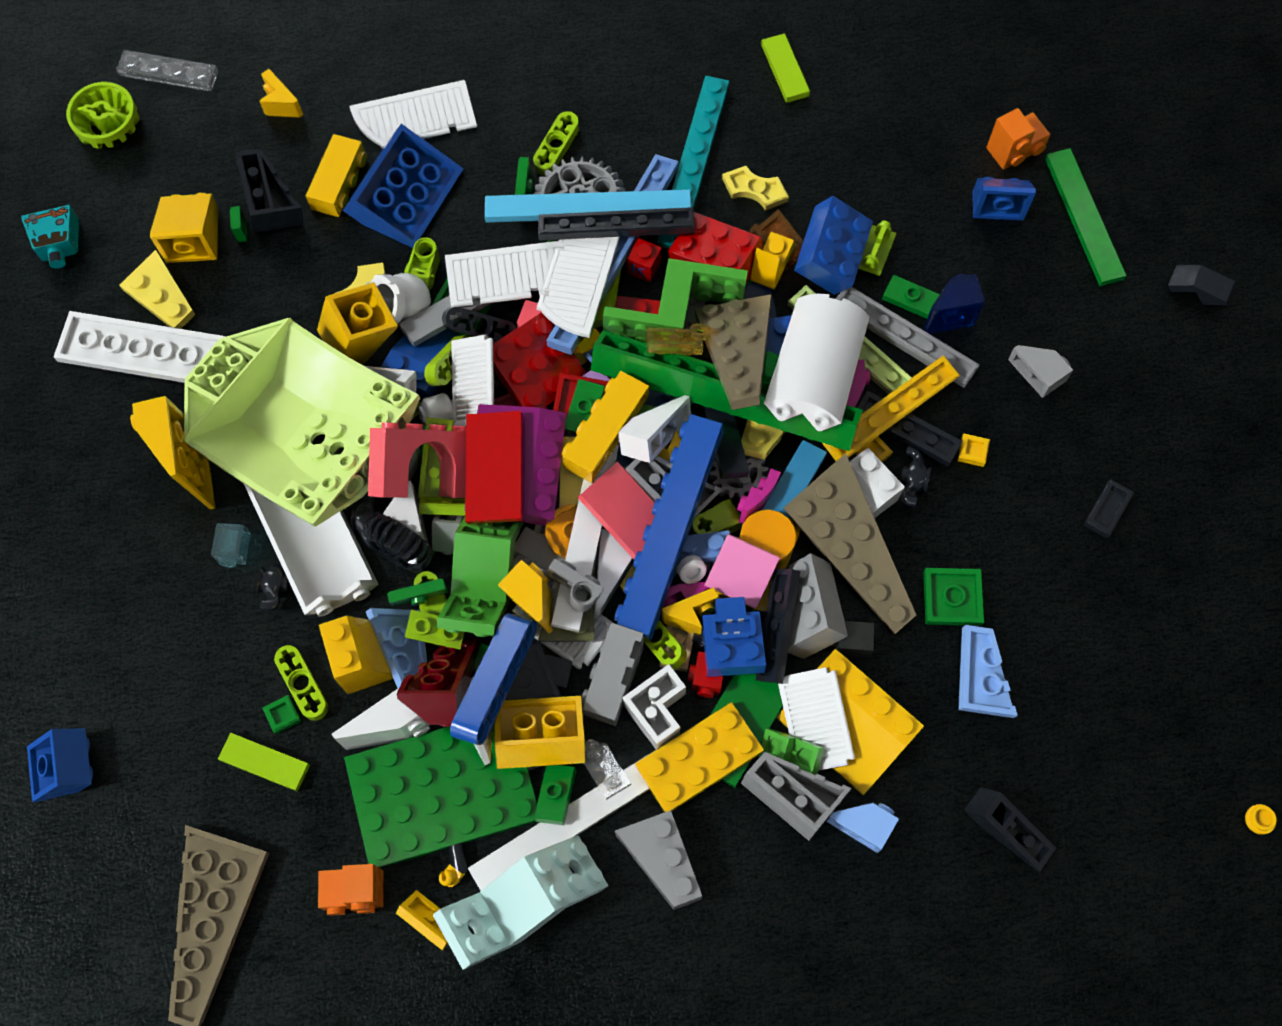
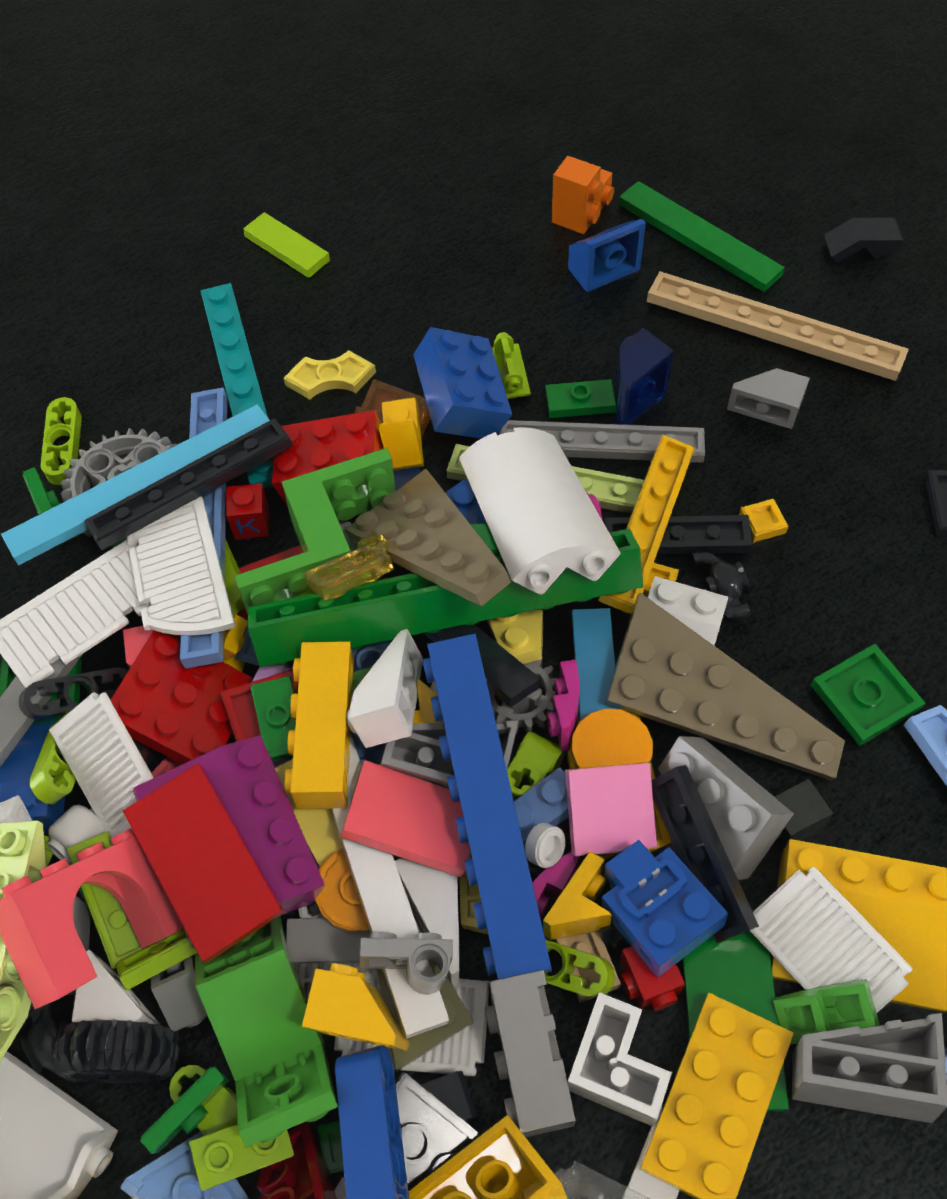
camera: 30 degrees left, 10 degrees down
none -> tan plate [647,271,909,381]

